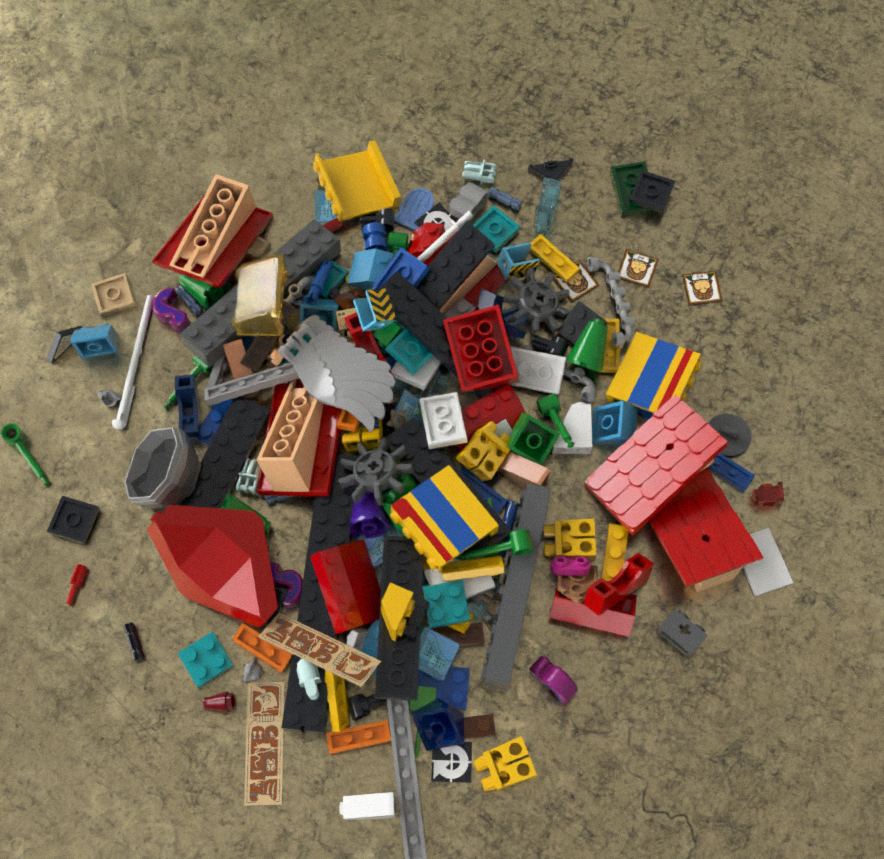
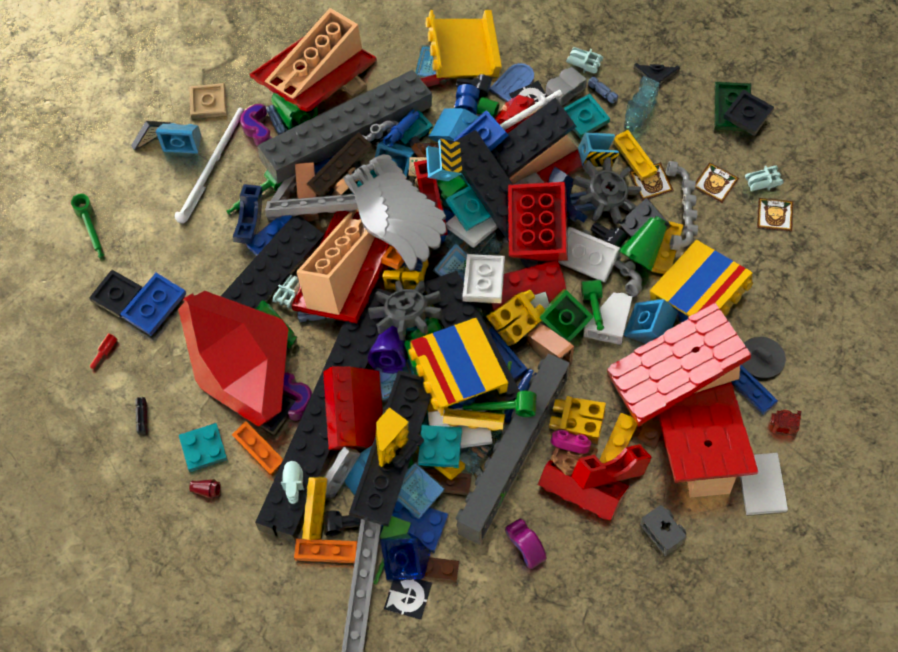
camera: 15 degrees right, 5 degrees down
light grey piece [98,390,122,407] -> none
rock [124,427,201,508] -> none
clear yellow windscreen [232,254,287,336] -> none
light grey piece [243,658,263,683] -> none
sticker [244,682,285,806] -> none
sticker [258,613,381,687] -> none
white slope [339,792,396,820] -> none
dark tan plate [386,410,408,430] -> none
yellow hips [474,736,537,791] -> none
none -> blue plate [120,272,186,336]
none -> reddish brown plate [637,415,662,449]
none -> light aqua arm [745,166,784,192]

